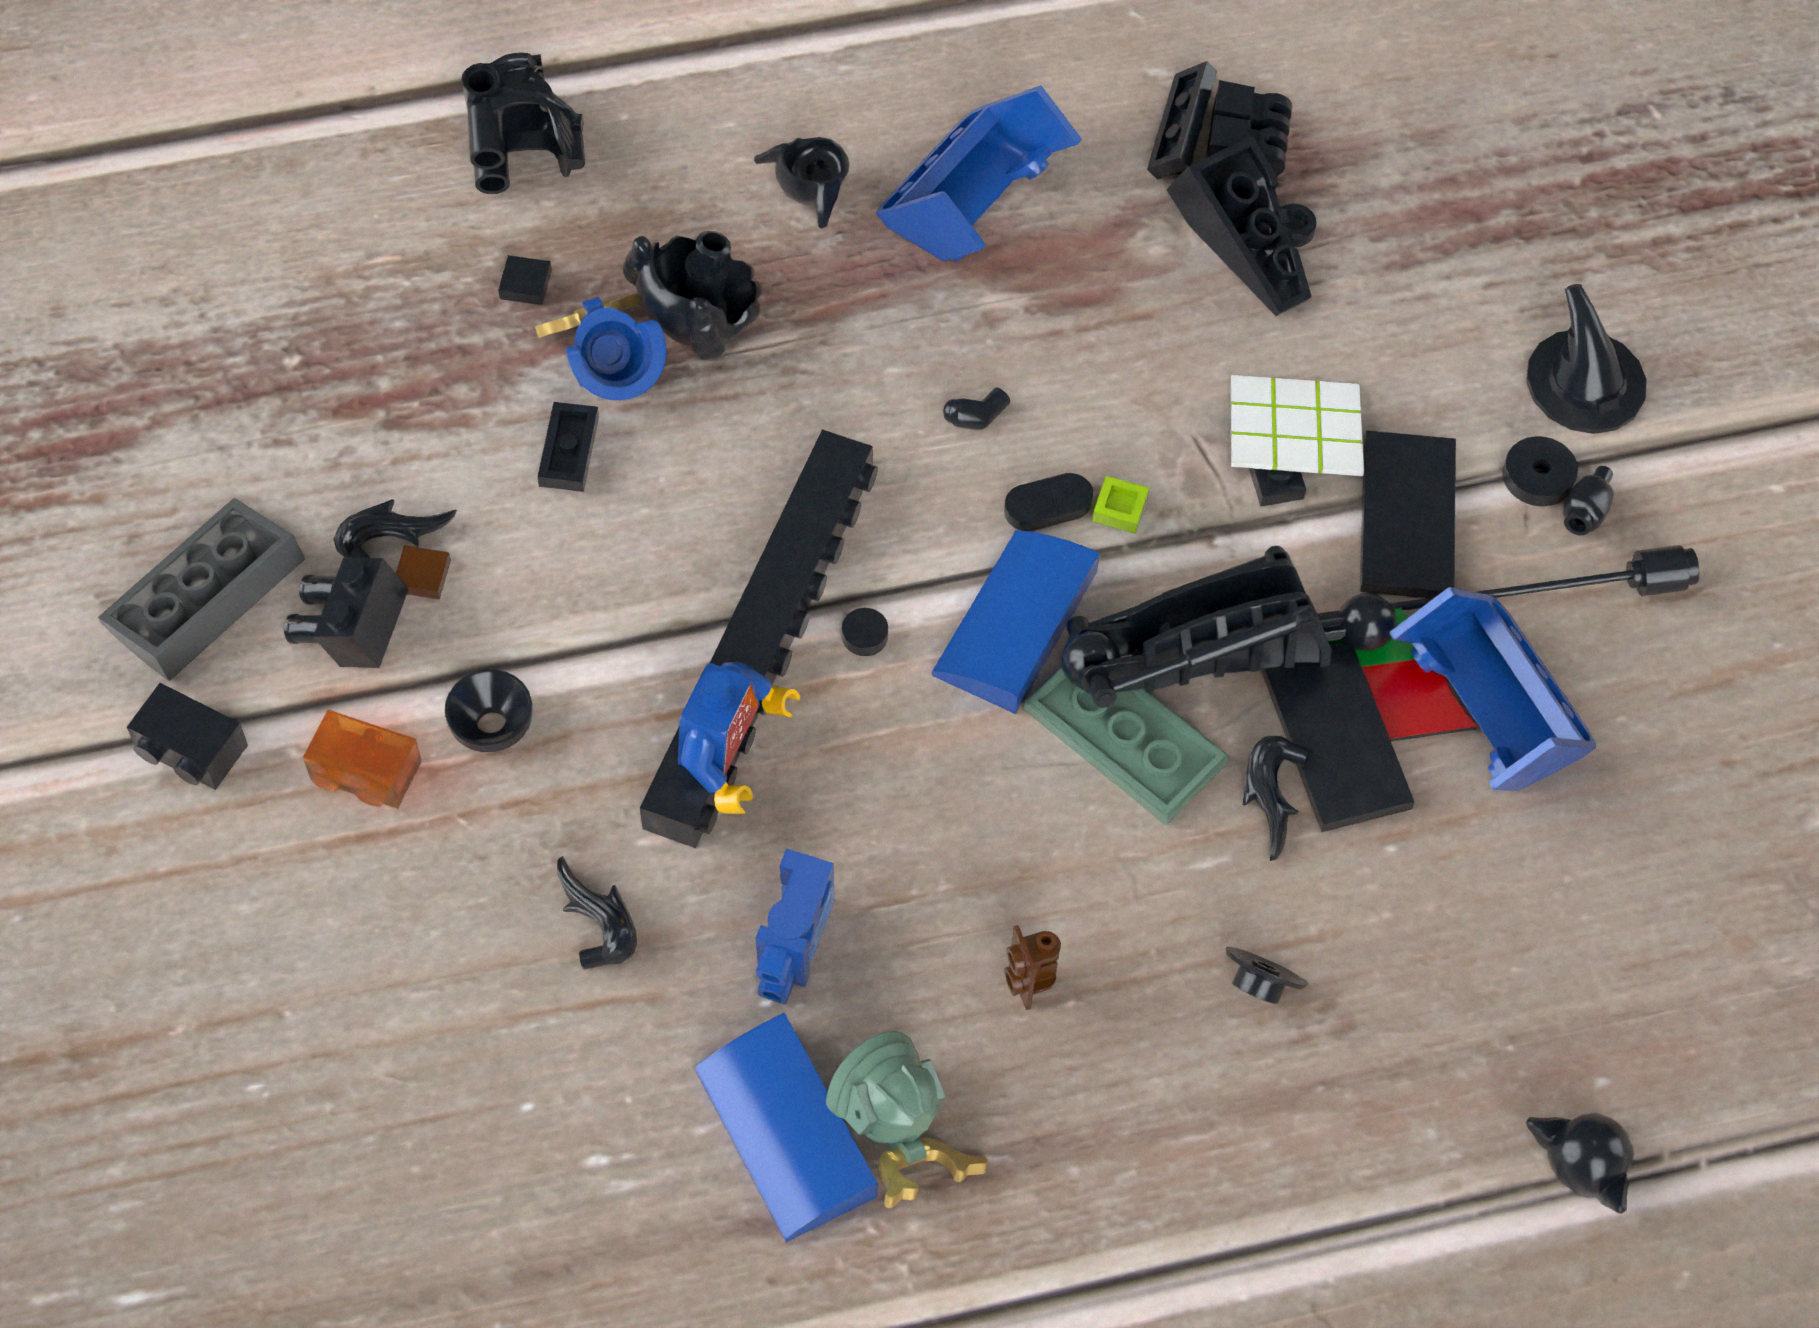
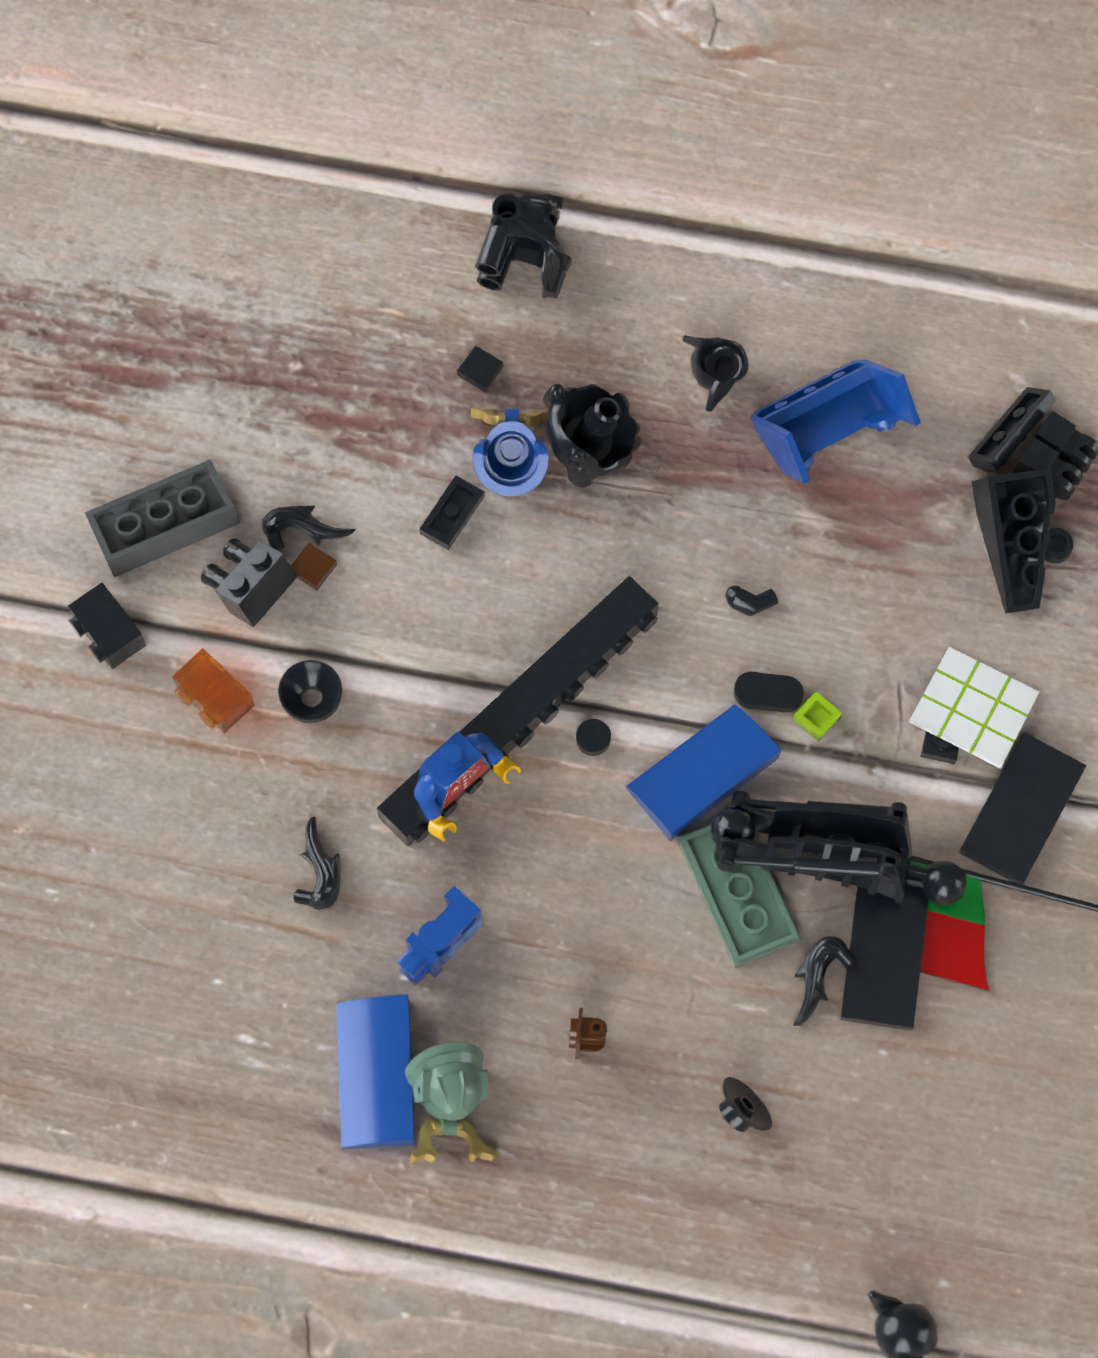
camera: 25 degrees right, 10 degrees up
blue windscreen [1389,587,1596,791] -> none

